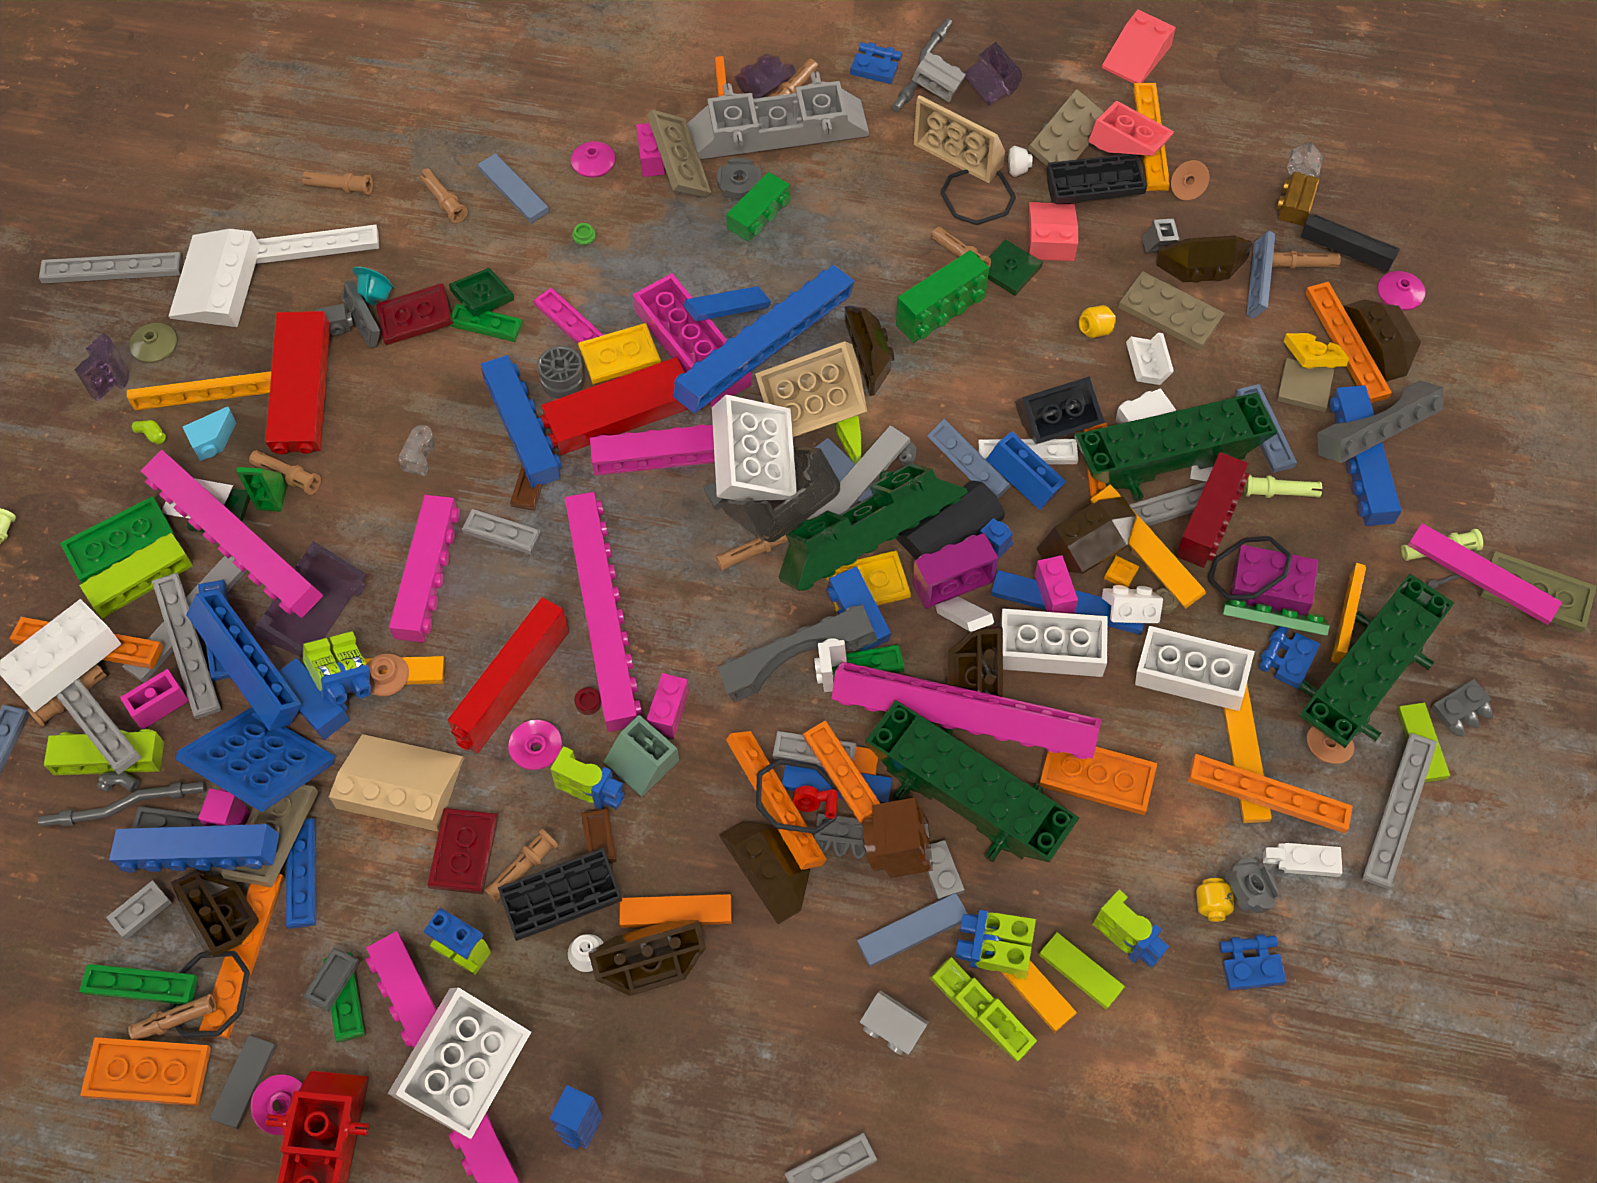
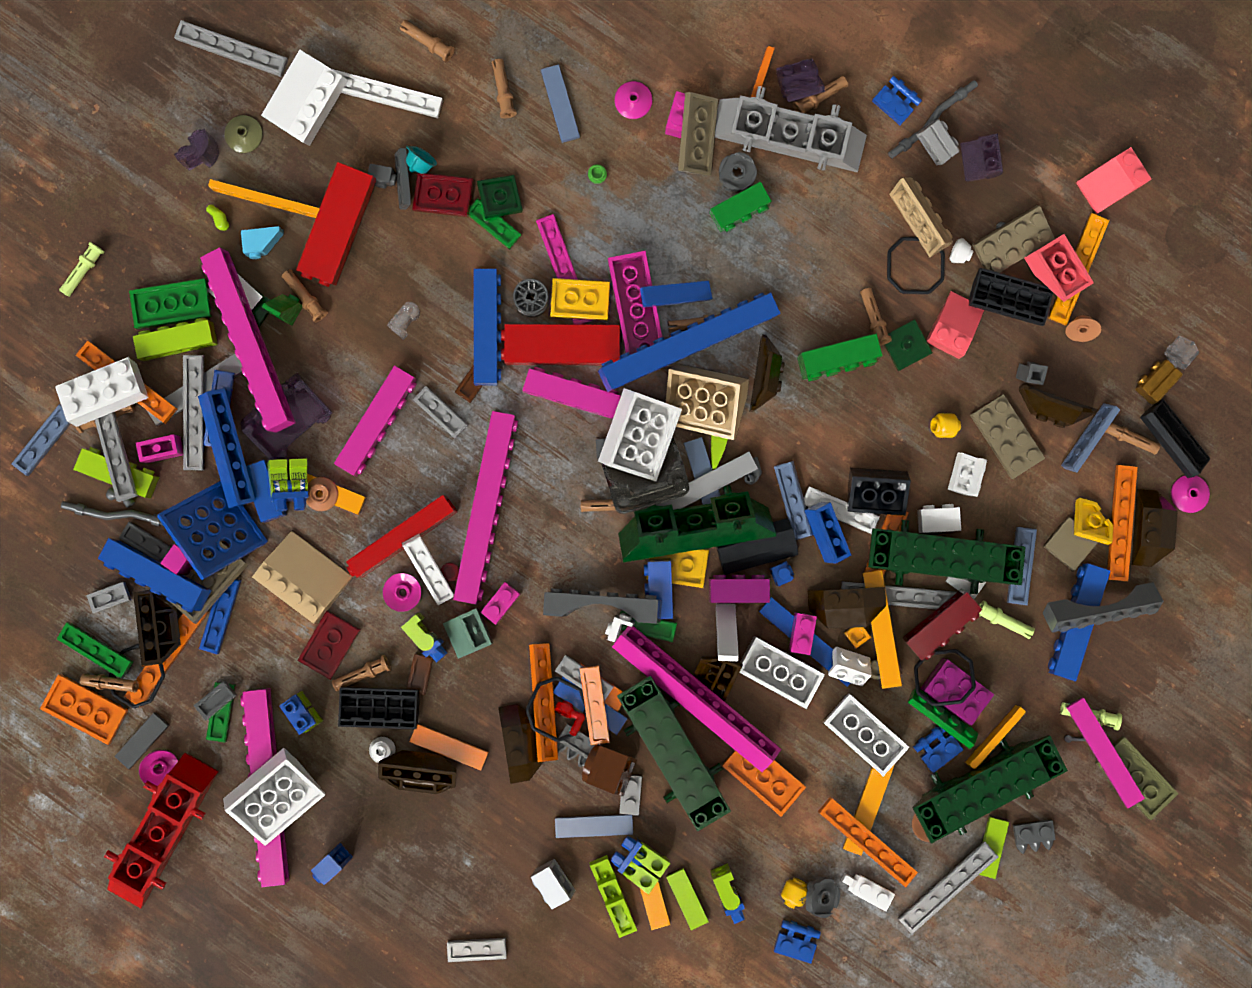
camera: 20 degrees right, 25 degrees up
none -> white tile [402,534,454,605]

